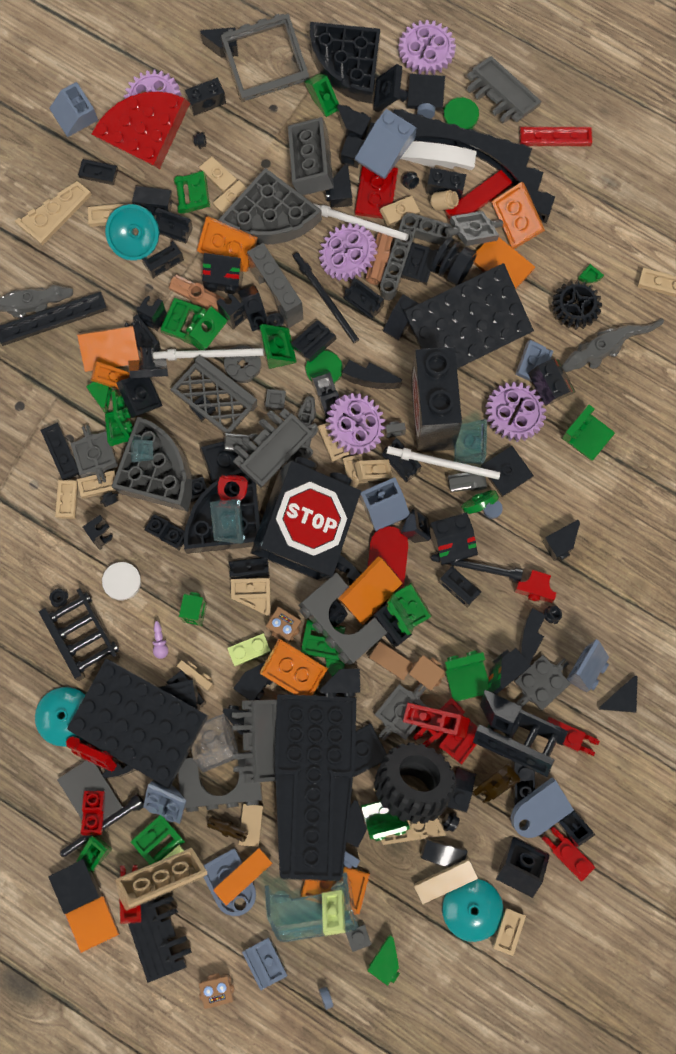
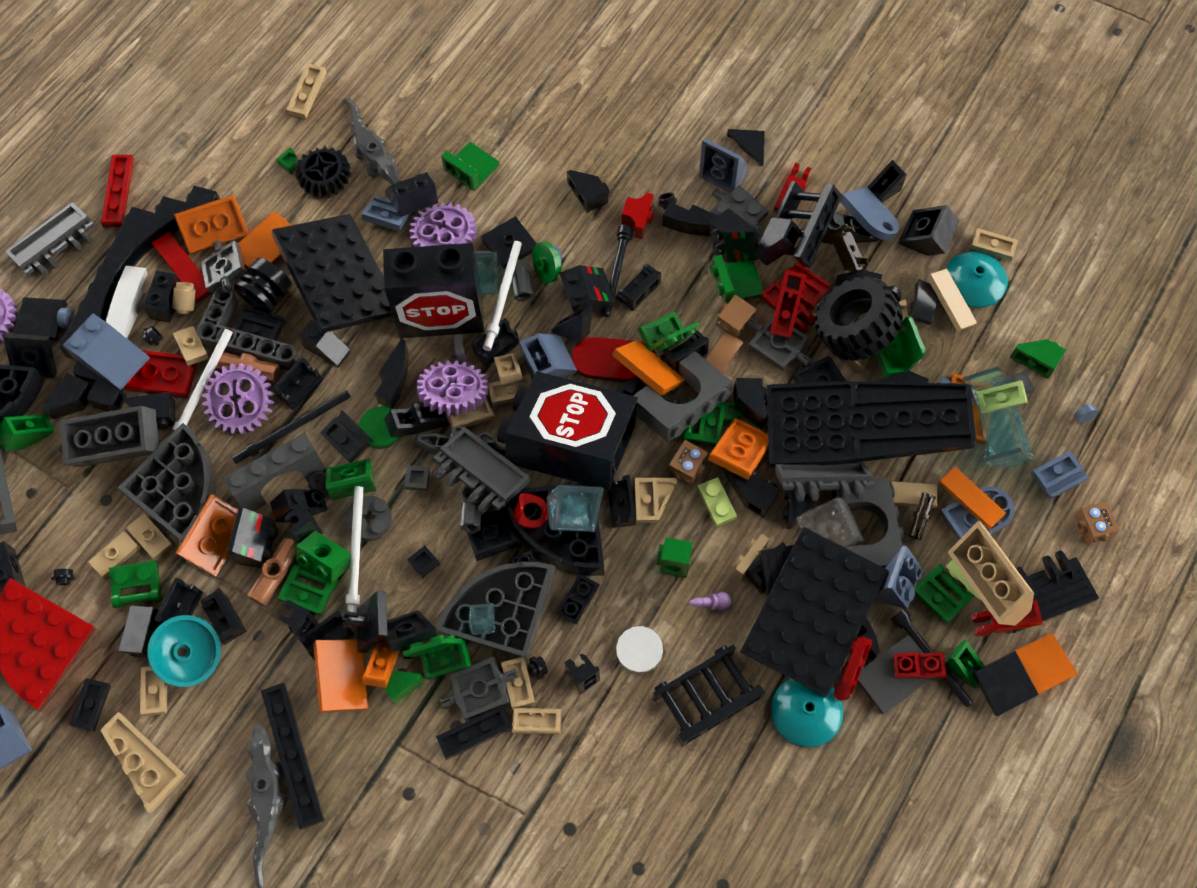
camera: 90 degrees left, 10 degrees down
black plate [49,588,69,607] -> none
dark grey fence [171,355,257,434] -> none
green tile [444,97,479,129] -> none
red hinge [542,827,596,882] -> none

